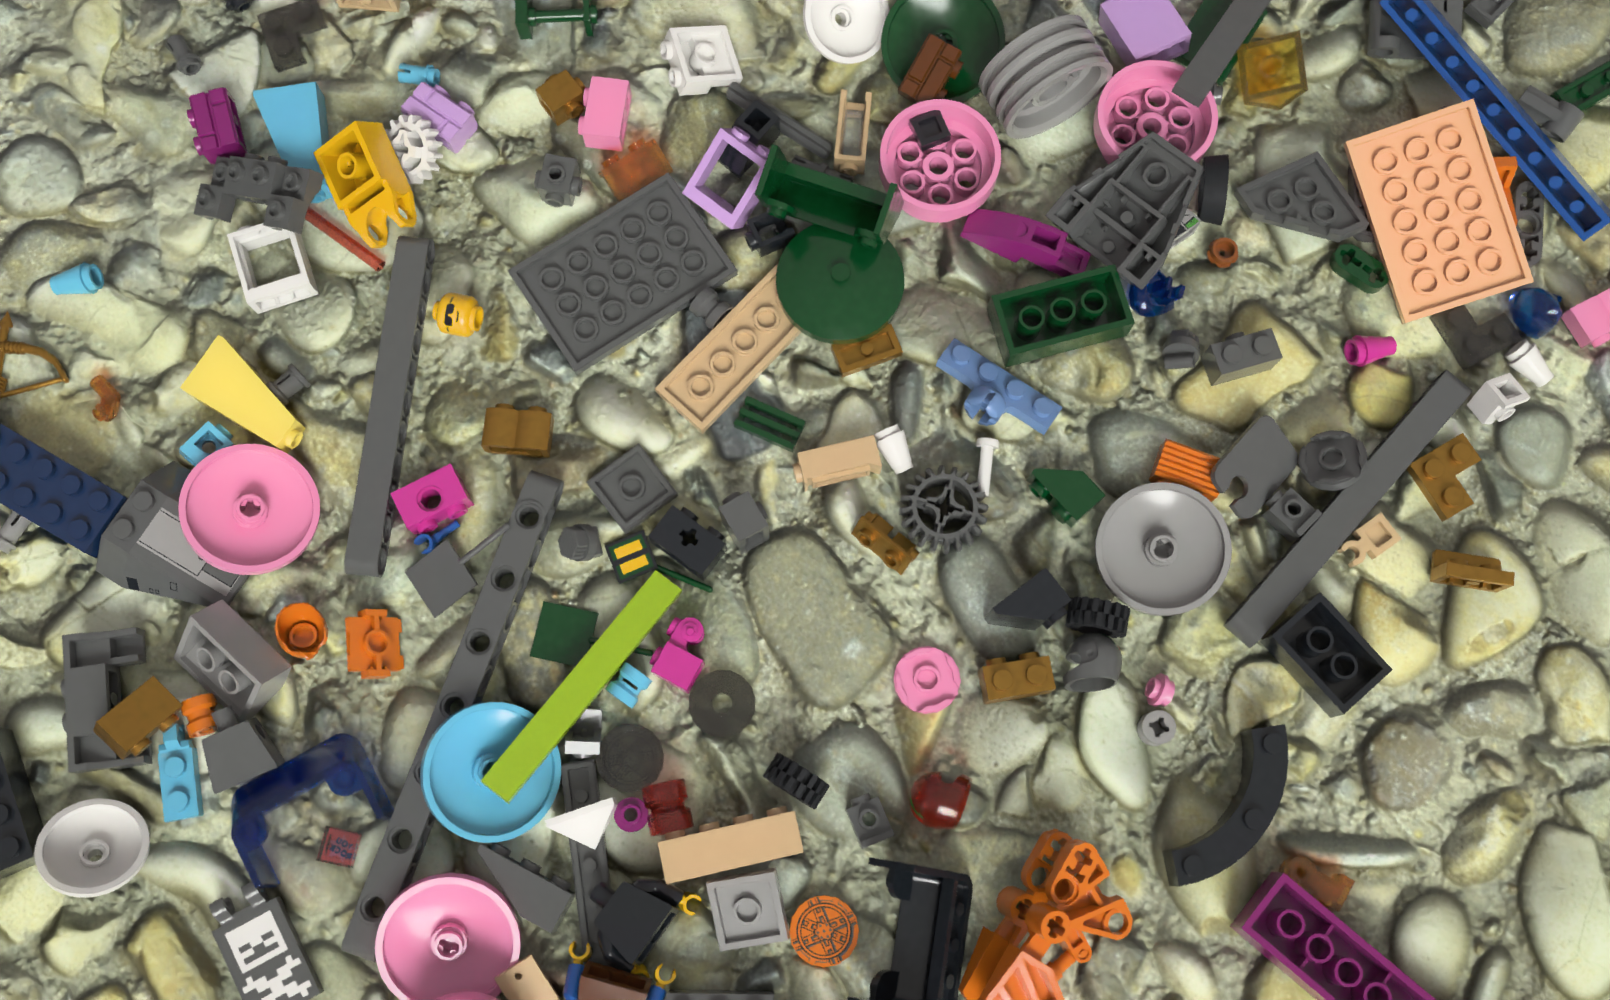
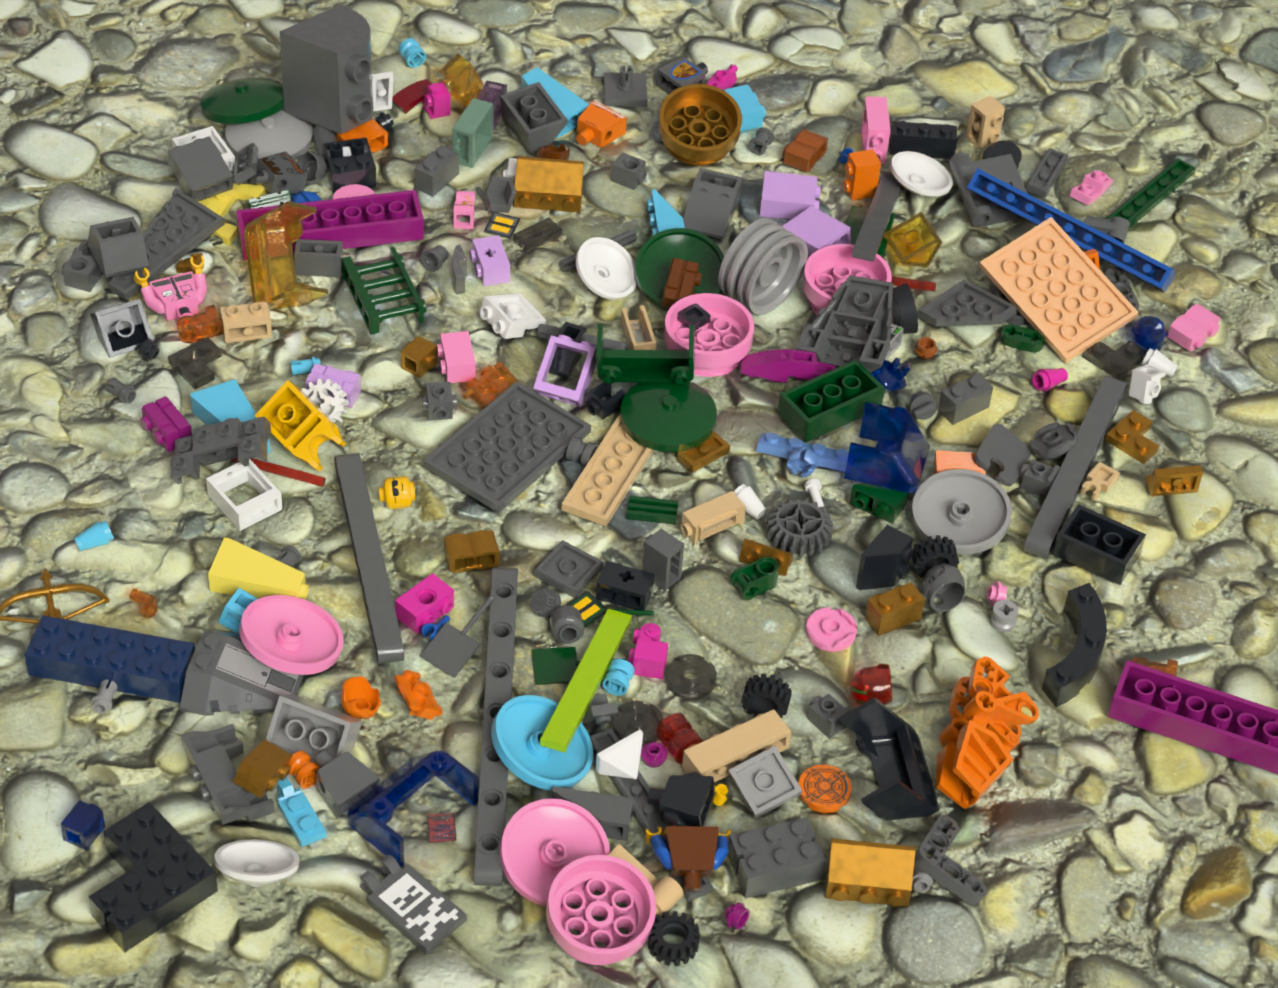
camera: 20 degrees left, 30 degrees down
none -> dark grey head [549,605,585,644]
none -> dark green piece [729,557,778,600]
none -> clear blue windscreen [844,402,930,493]
none -> clear red bar [891,276,936,291]
none -> bright pink slope [1070,170,1113,205]

